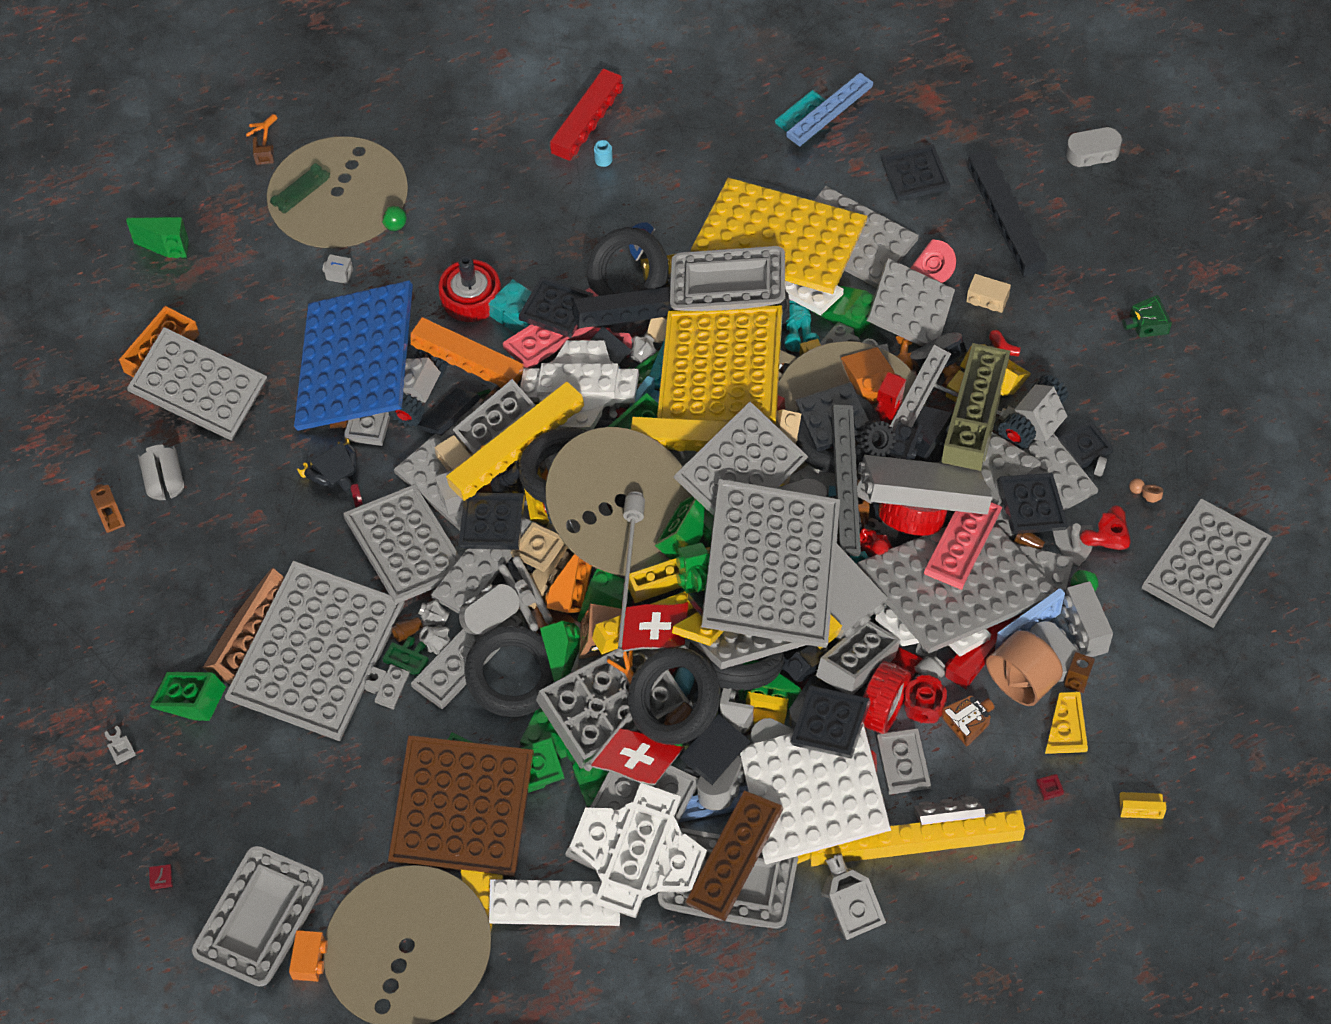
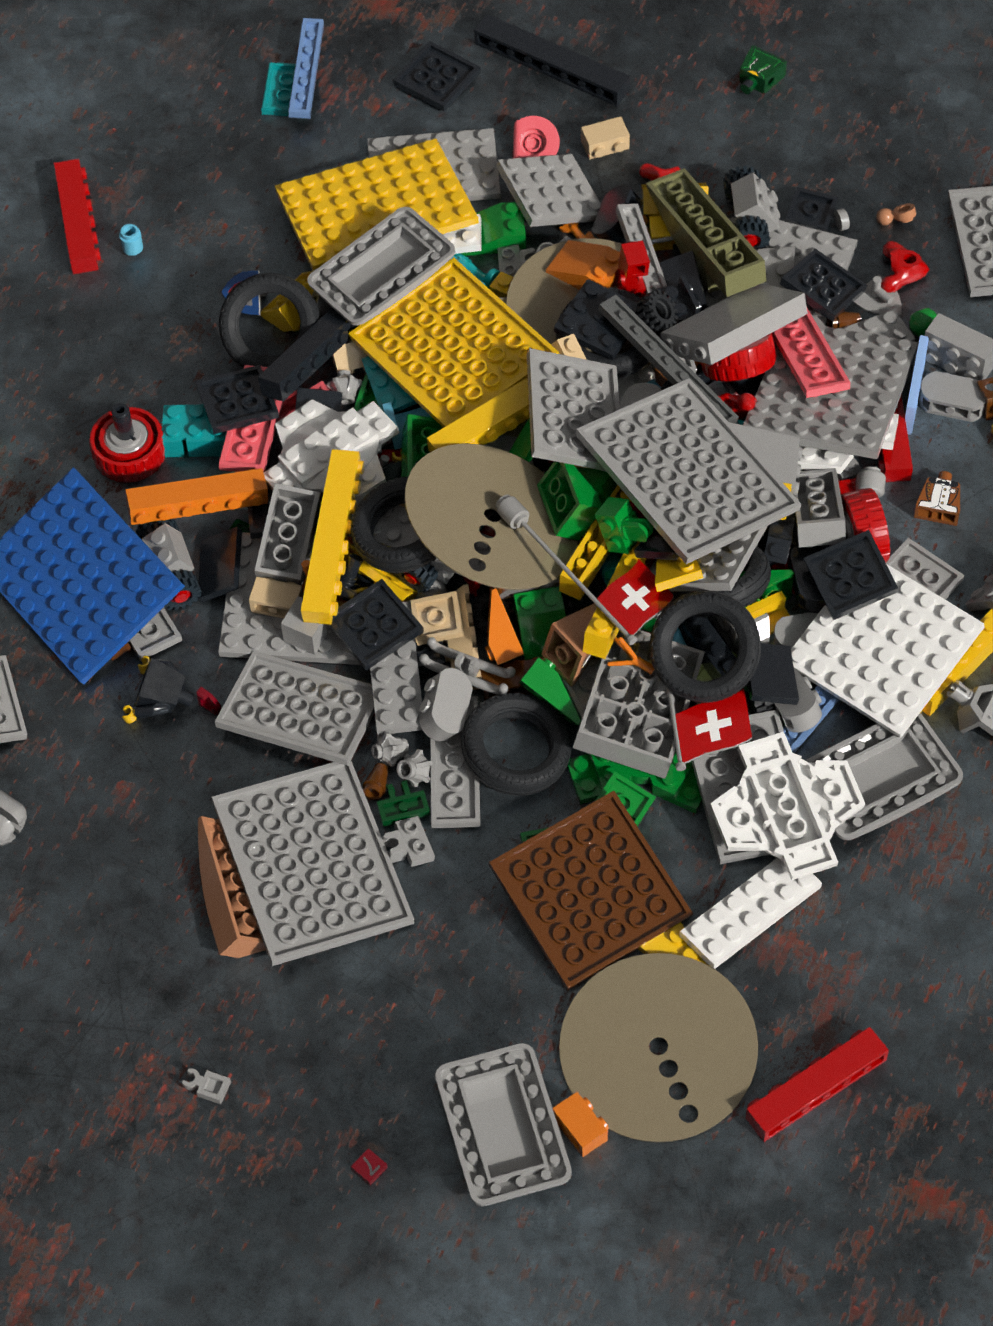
camera: 40 degrees left, 0 degrees up
green slope [150,672,226,721] -> none
reddish brown cone [663,701,693,725] -> none
reddish brown plate [685,790,784,921] -> none
red brick [904,675,947,723] -> none
nougat piece [986,630,1063,706] -> none

